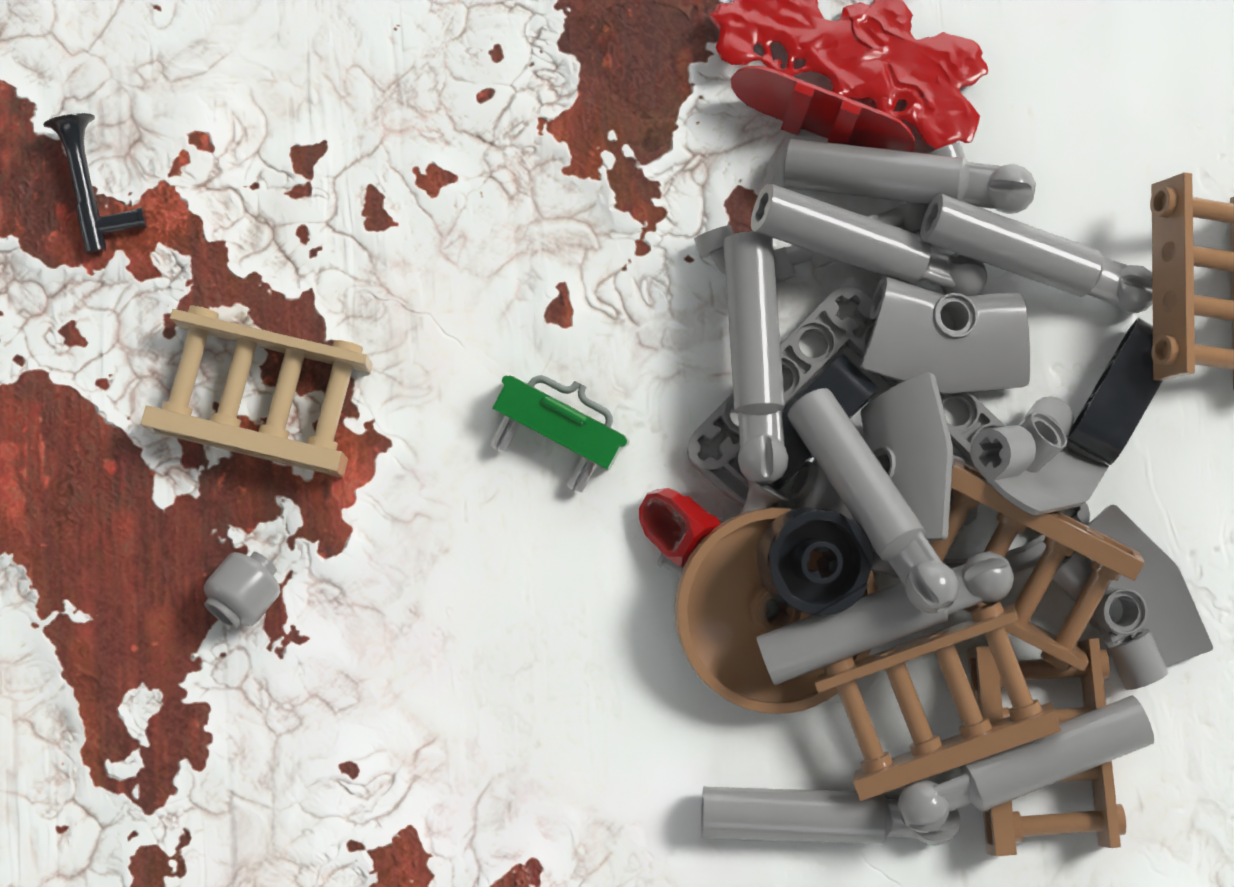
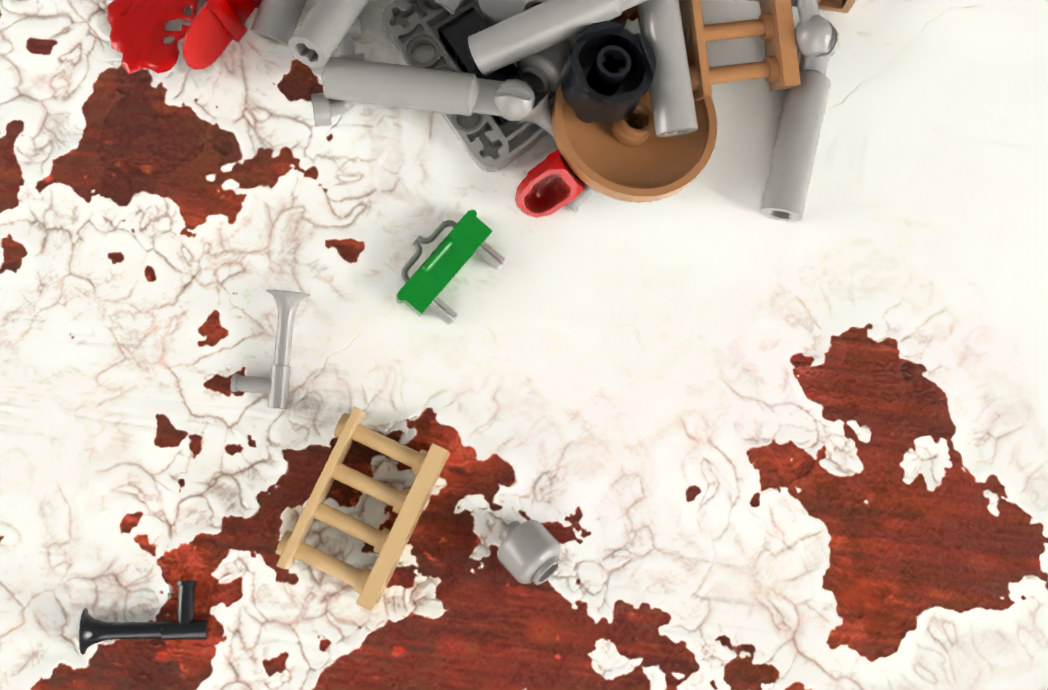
camera: 80 degrees left, 0 degrees up
none -> light grey piece [231,290,310,409]

